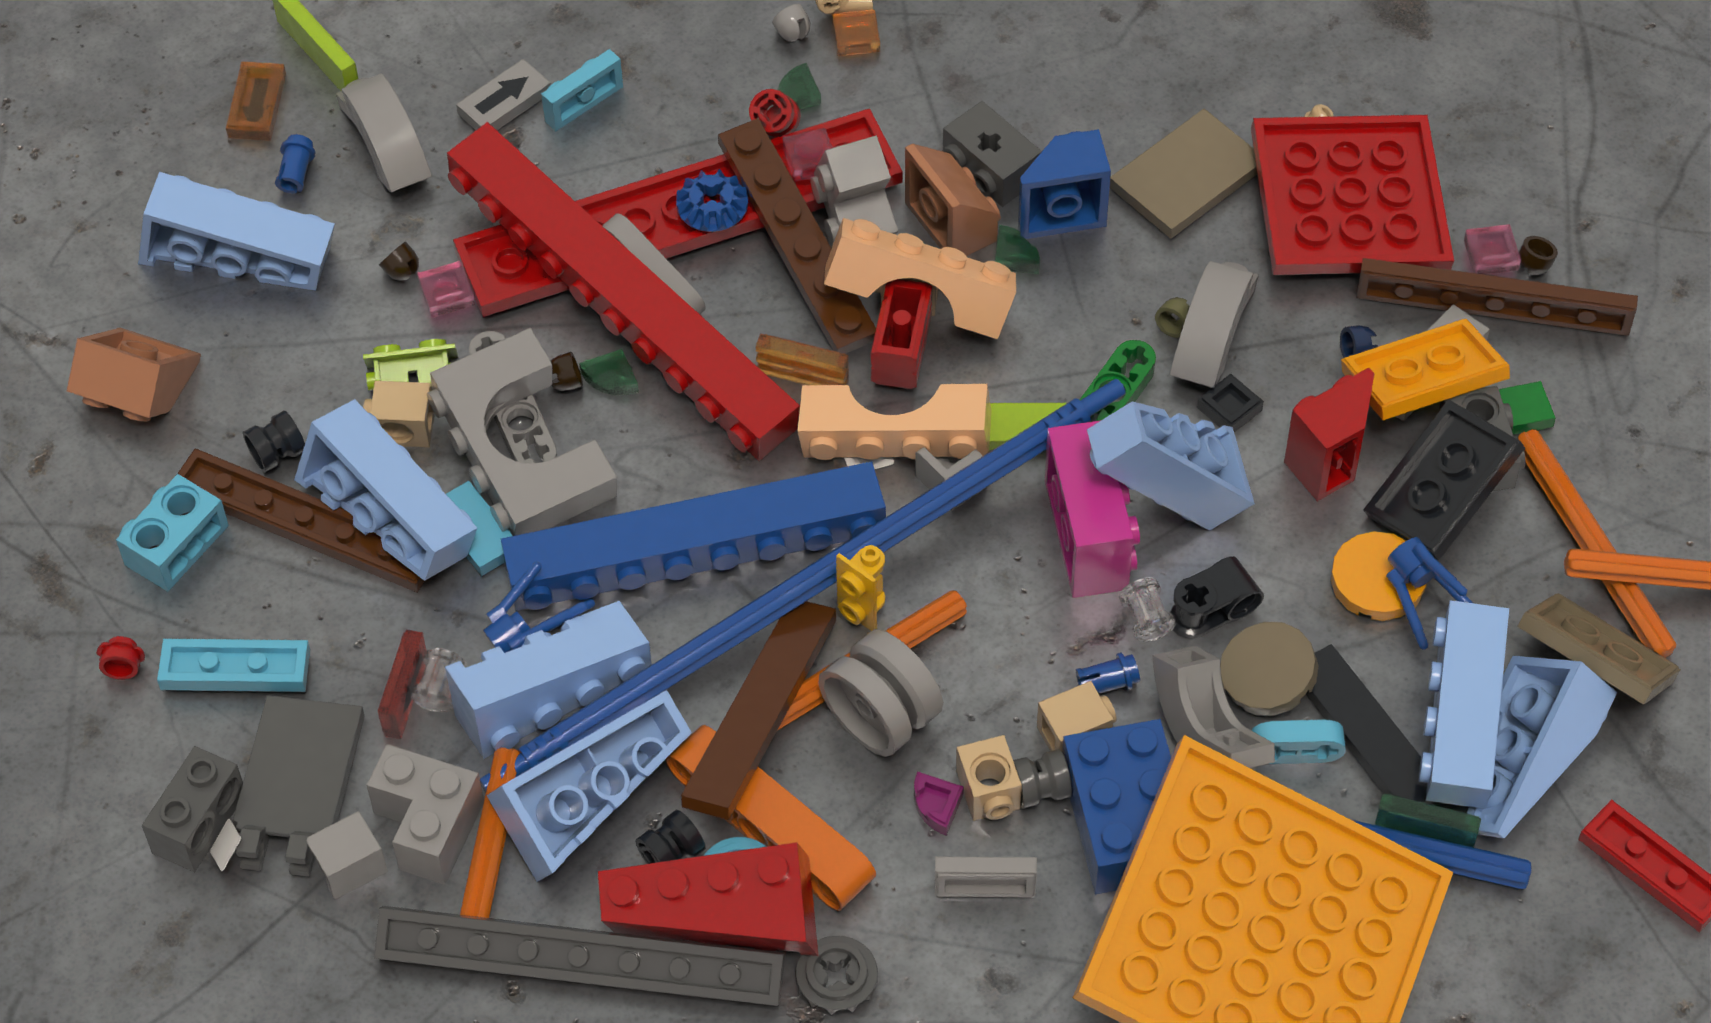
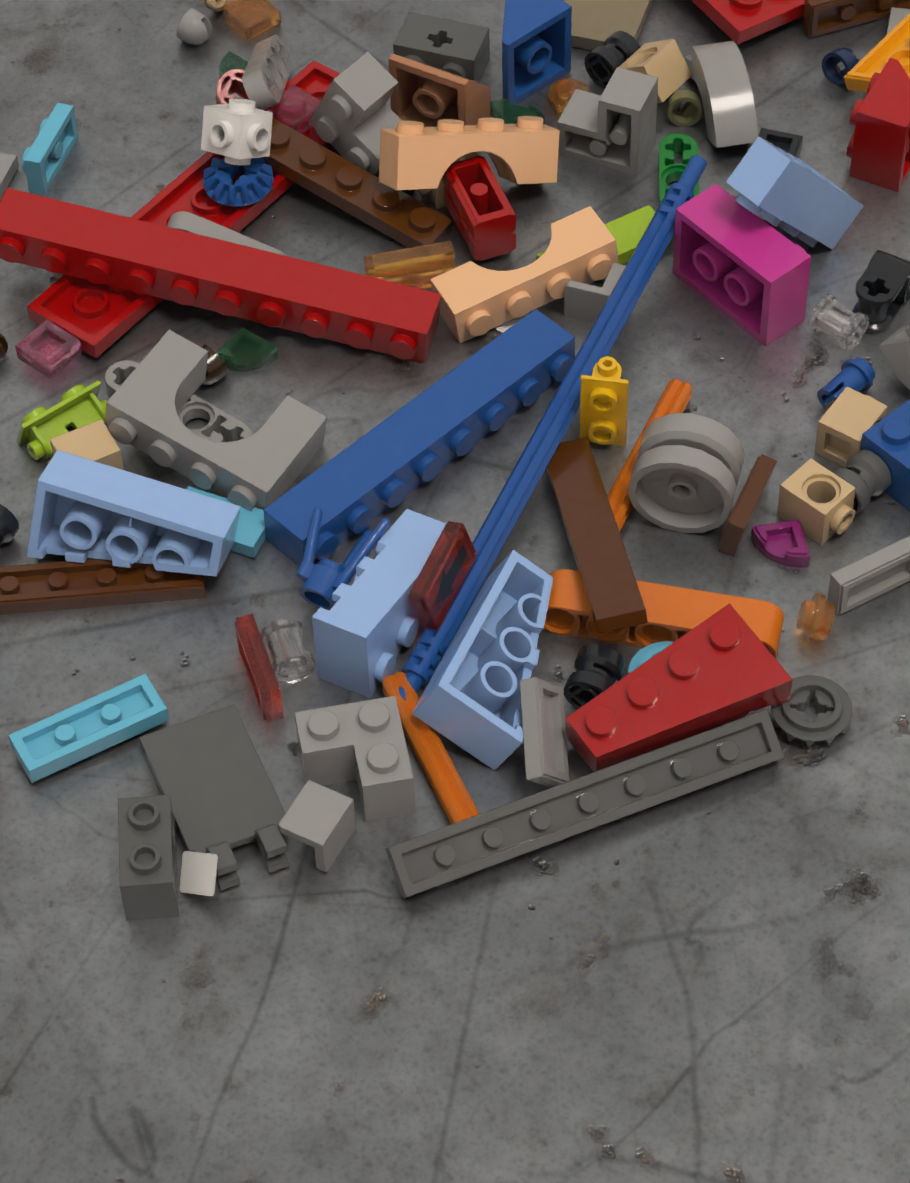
camera: 30 degrees left, 5 degrees down
none -> white brick [201,99,273,165]
none -> light grey beam [242,34,292,110]
none -> clear red tile [408,521,477,630]
none -> light grey tile [520,677,569,788]
none -> clear orange plate [548,78,590,116]
none -> light grey brick [557,67,658,176]
none -> black wheel [584,31,640,88]
none -> tan brick [619,38,693,103]
none -> reddish brown tile [718,454,777,557]
none -> clear orange plate [796,593,836,642]

